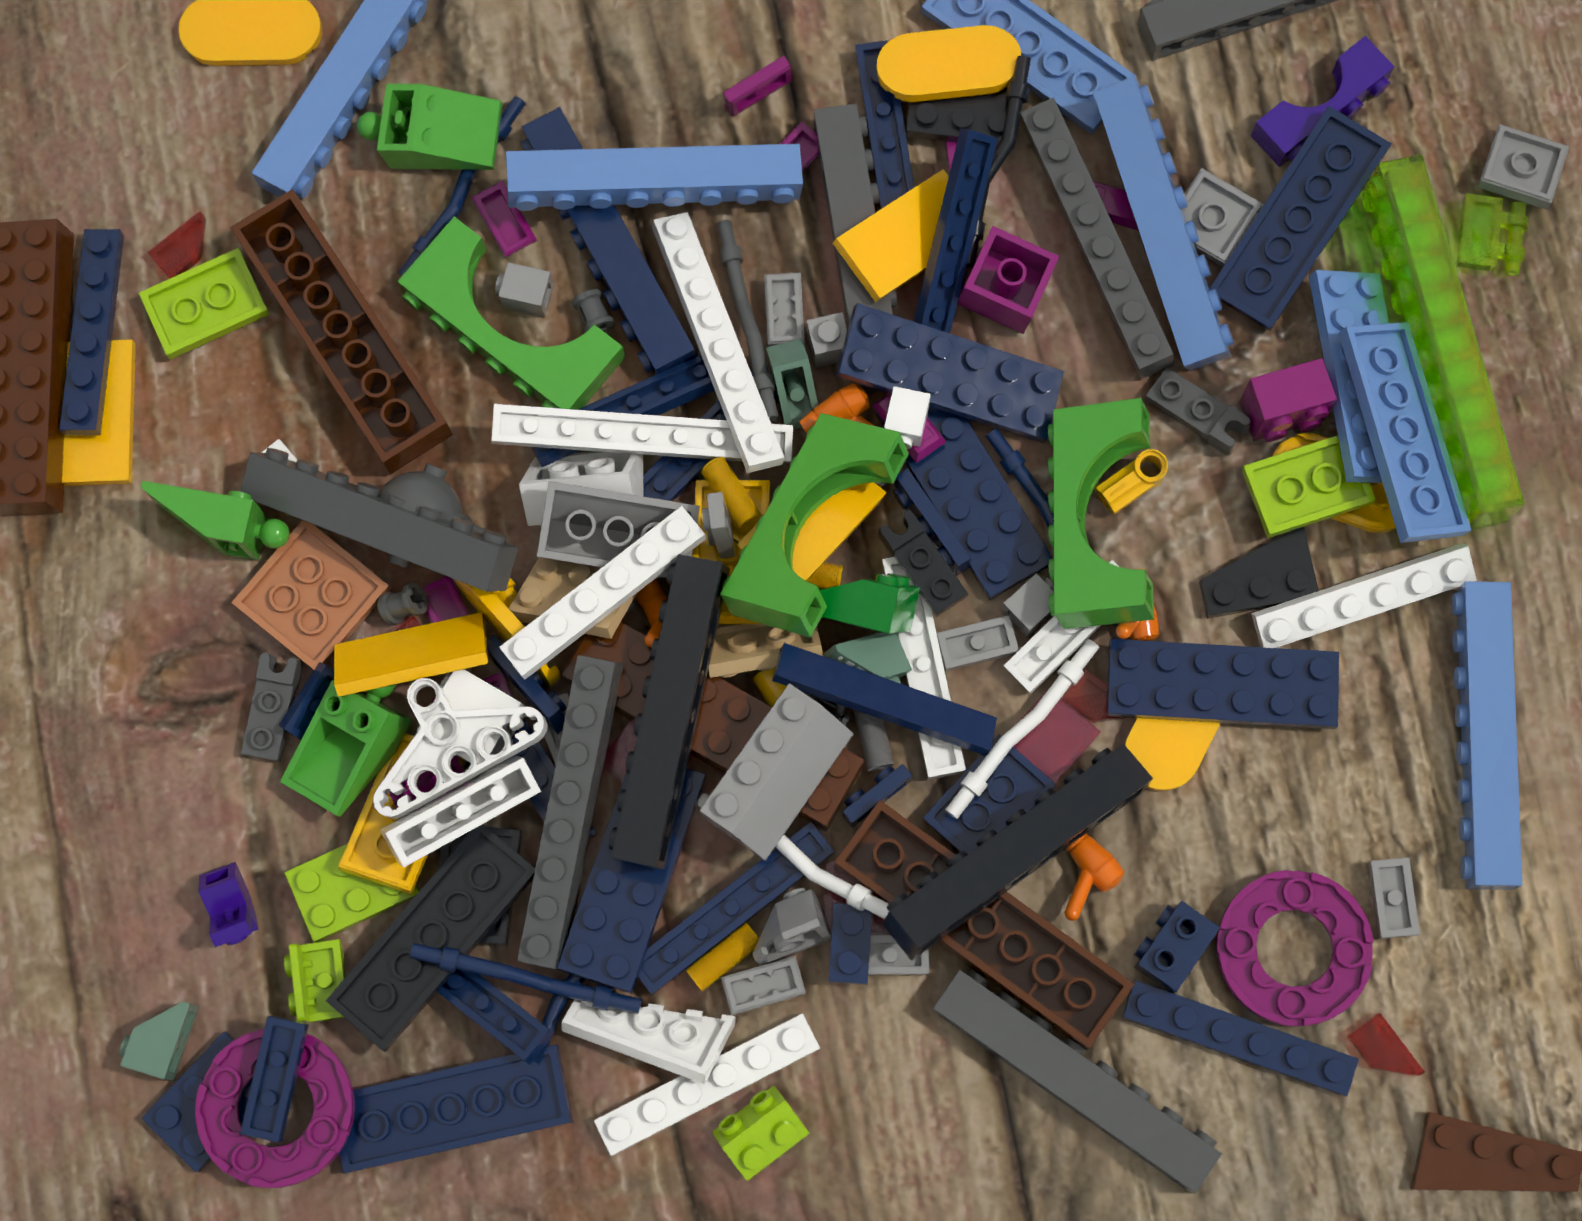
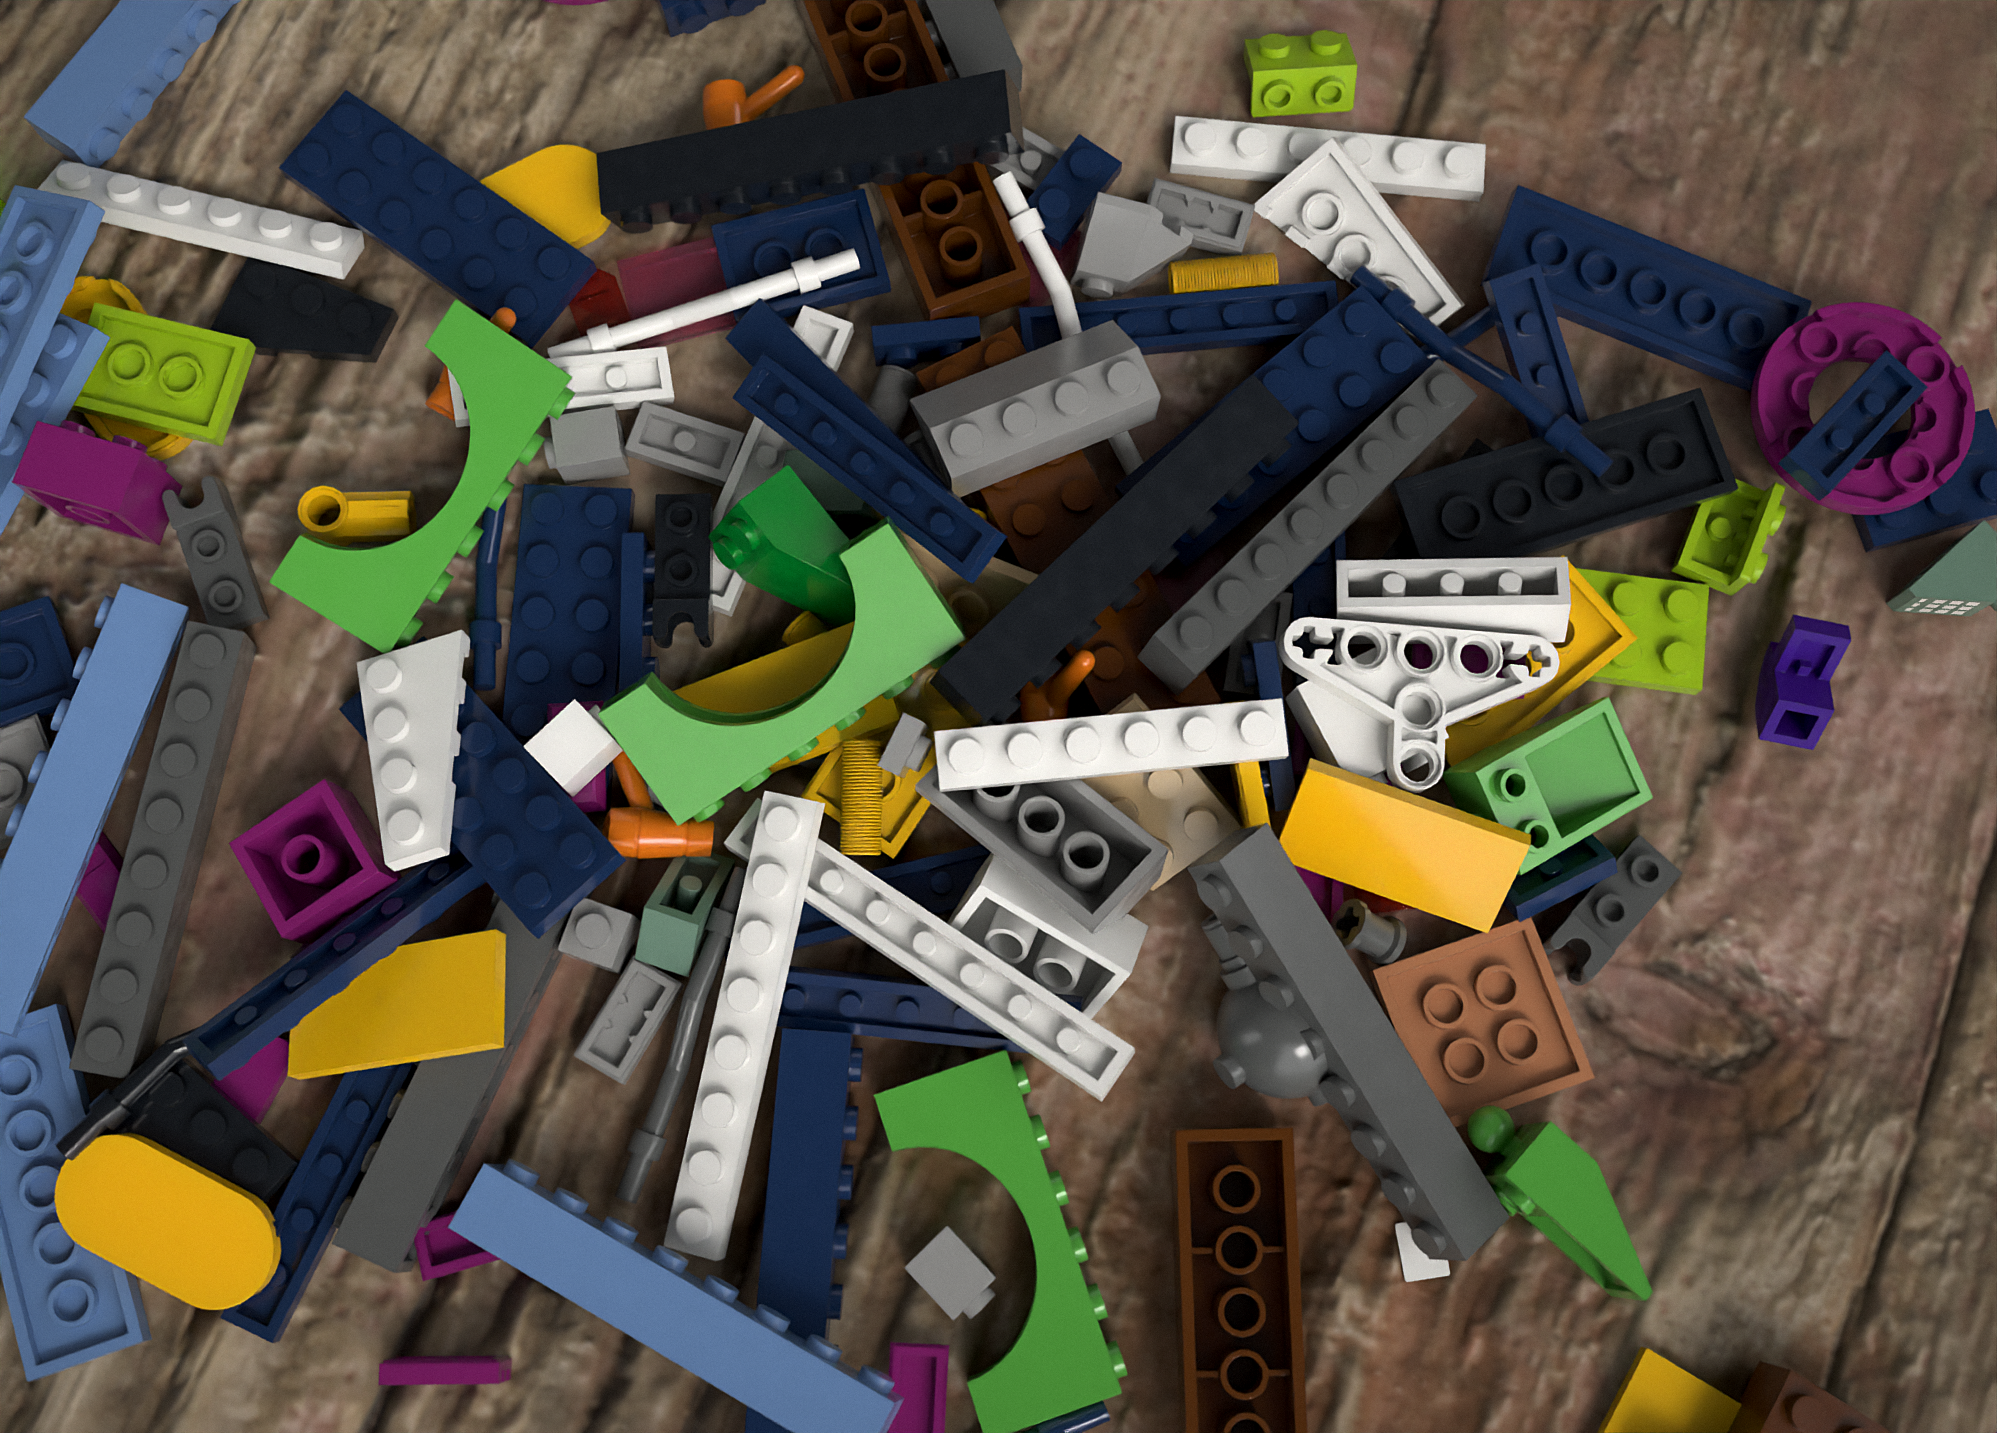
camera: 155 degrees left, 0 degrees up
dark grey bush [571,289,615,333] -> none
none -> white wing [357,630,470,871]
none -> dark blue plate [732,353,1007,584]

